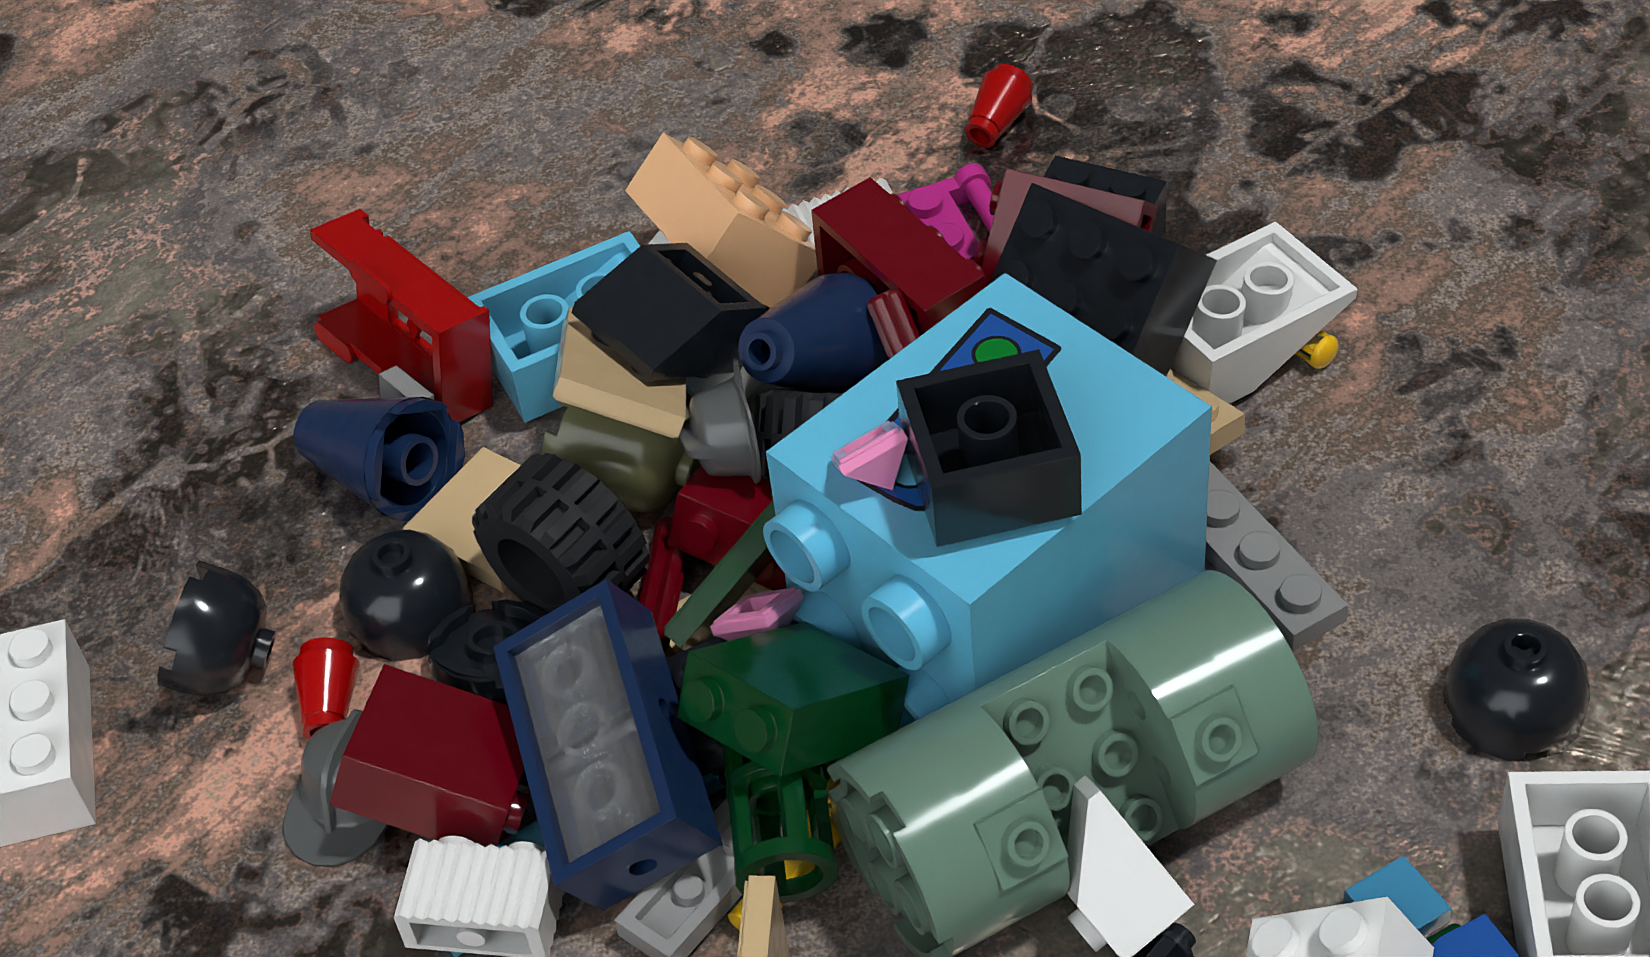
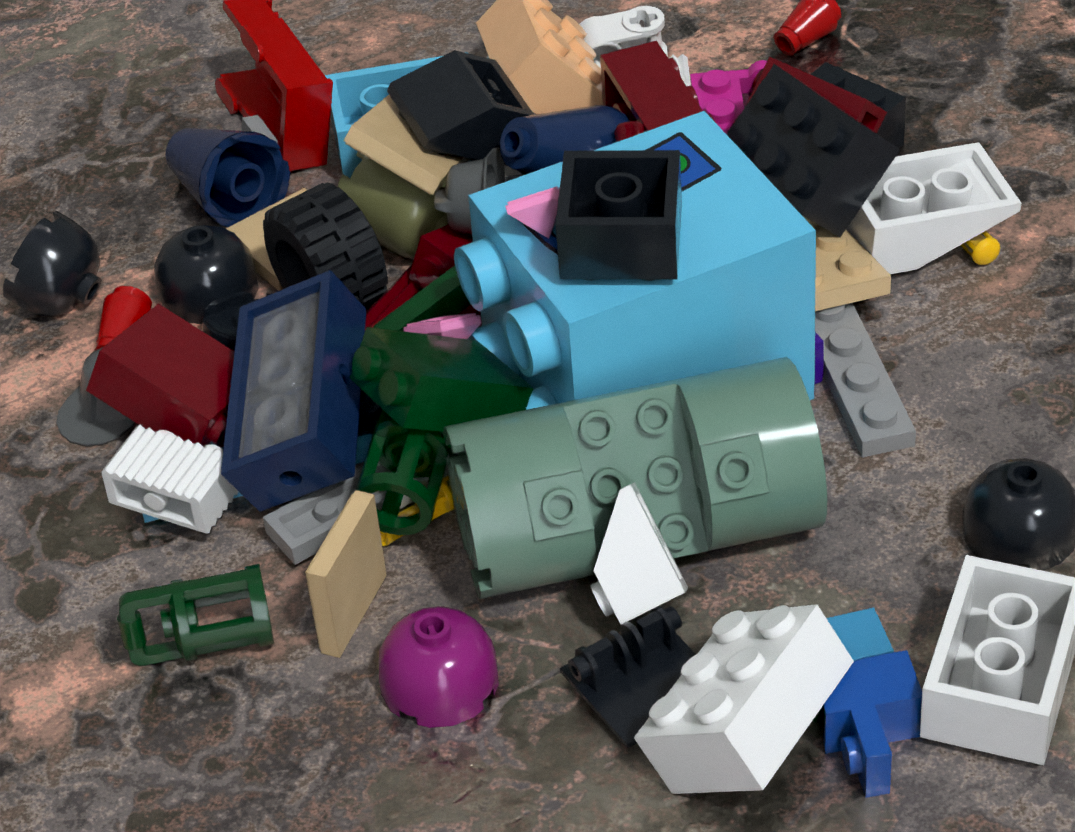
camera: 15 degrees right, 5 degrees down
none -> white piece [579,6,668,63]

